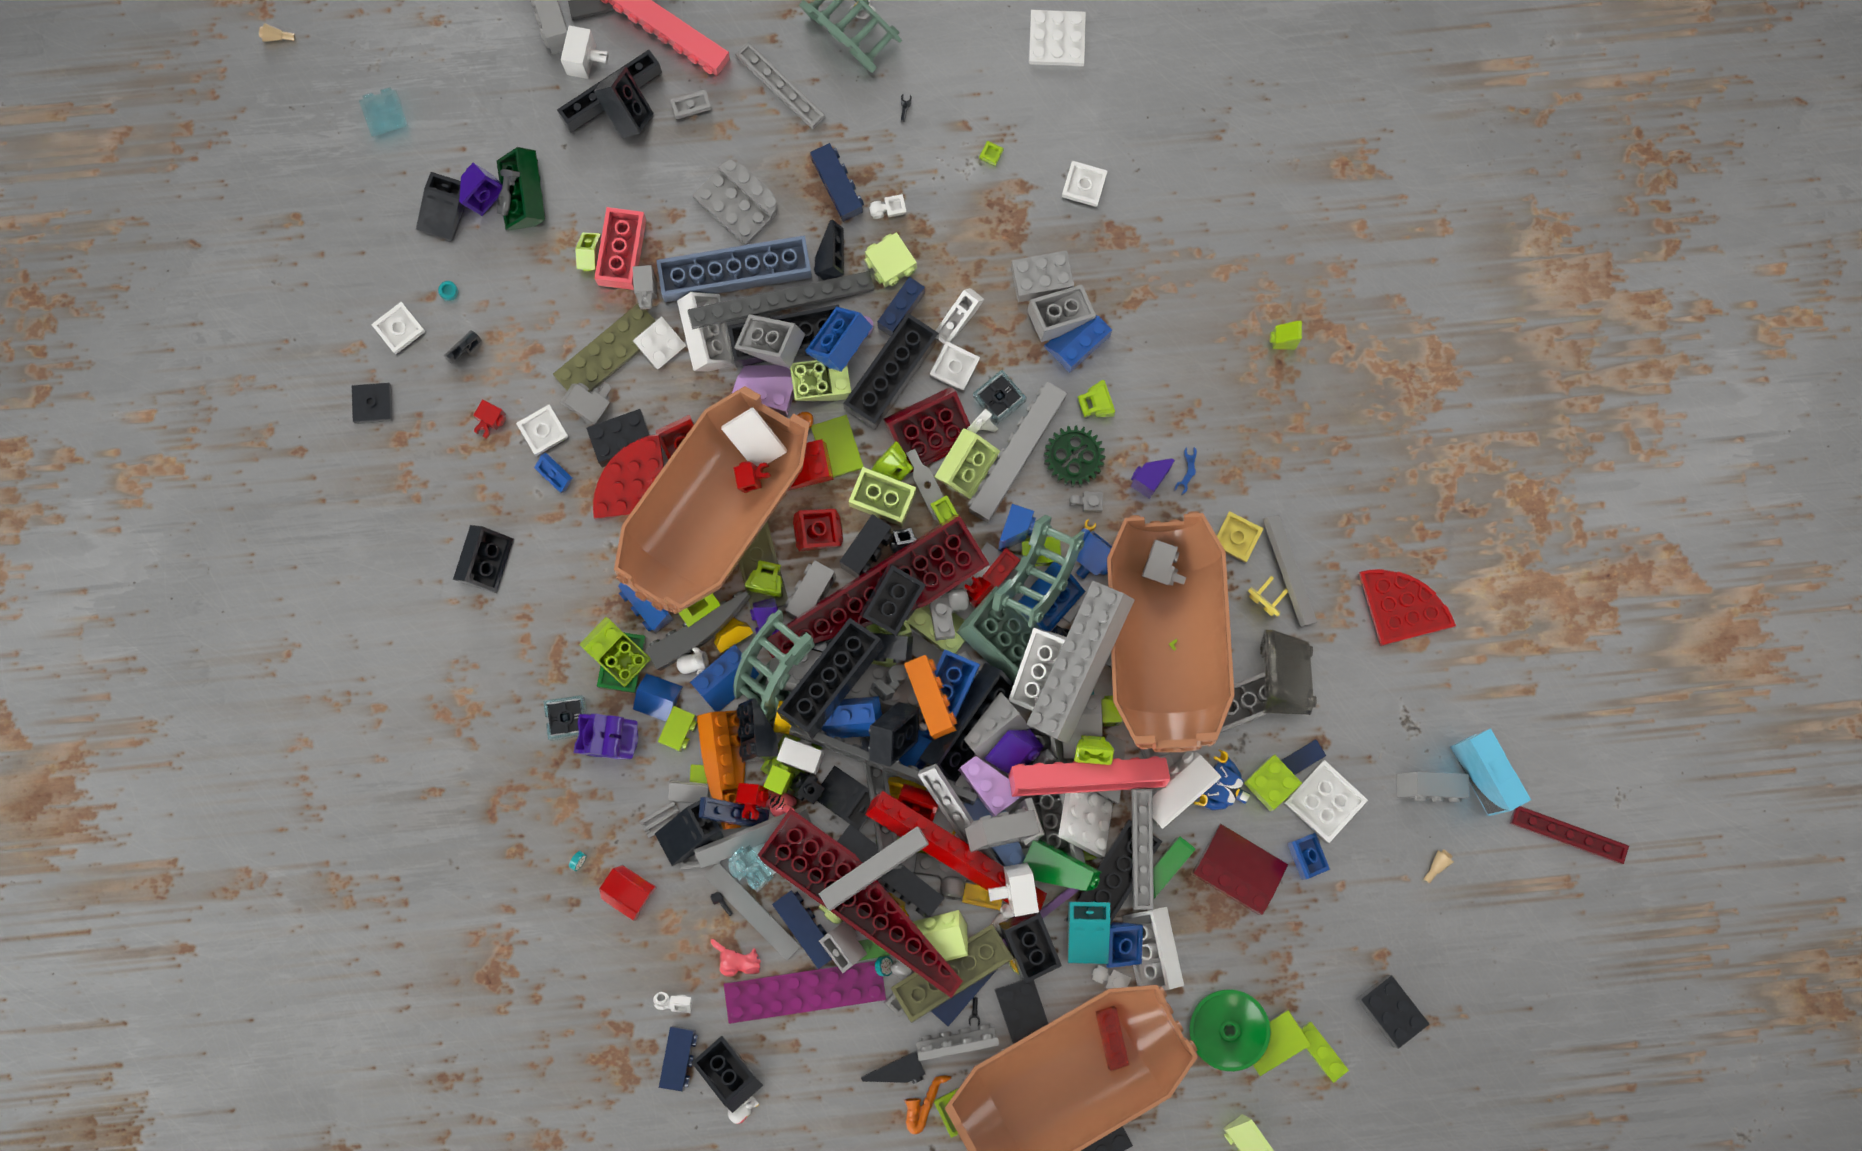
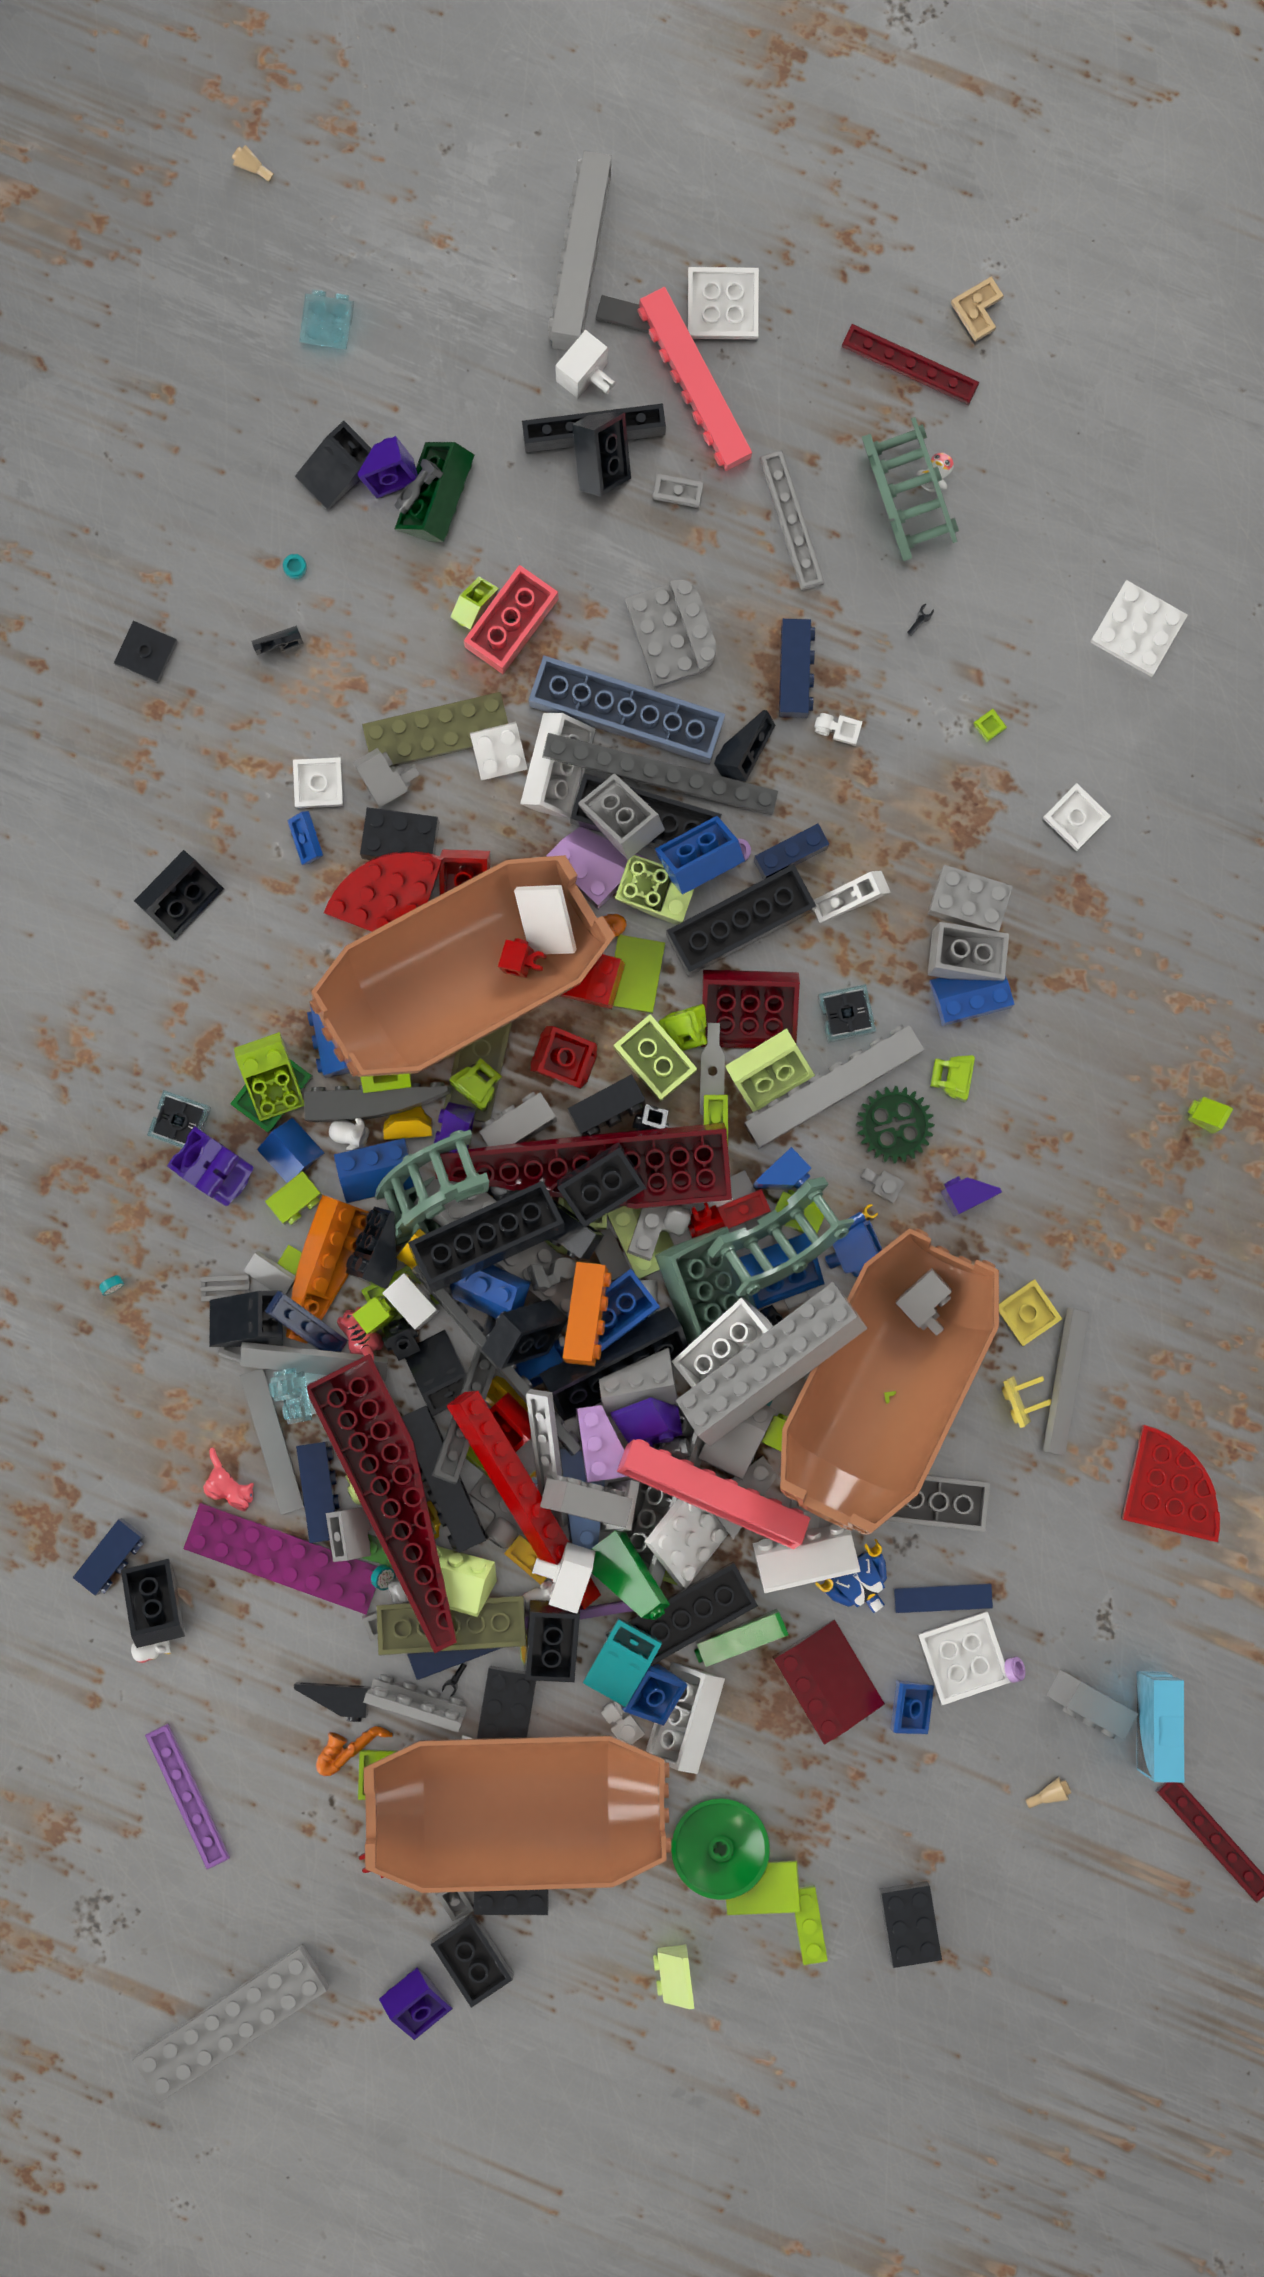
camera: 25 degrees right, 5 degrees up
white plate [371,302,425,355] -> none
red brick [473,399,506,439] -> none
red slope [599,865,657,921] -> none
light grey hinge [633,265,658,309] -> none
white plate [653,992,692,1013] -> none
black hand [710,892,733,916] -> none
red brick [735,783,769,820] -> none
light grey tile [819,826,929,911] -> none
yellowish green brick [864,232,917,288] -> none
white plate [930,341,980,392] -> none
white piece [967,409,998,433] -> none
lime piece [1074,735,1114,765] -> none
clear red plate [1095,1006,1129,1071] -> none
light grey tile [1131,789,1154,910] -> none
blue piece [1174,447,1197,495] -> none
lime brick [1243,754,1302,811] -> none
clear smoke windscreen [1260,630,1317,715] -> none
none -> lavender tile [1004,1657,1025,1683]

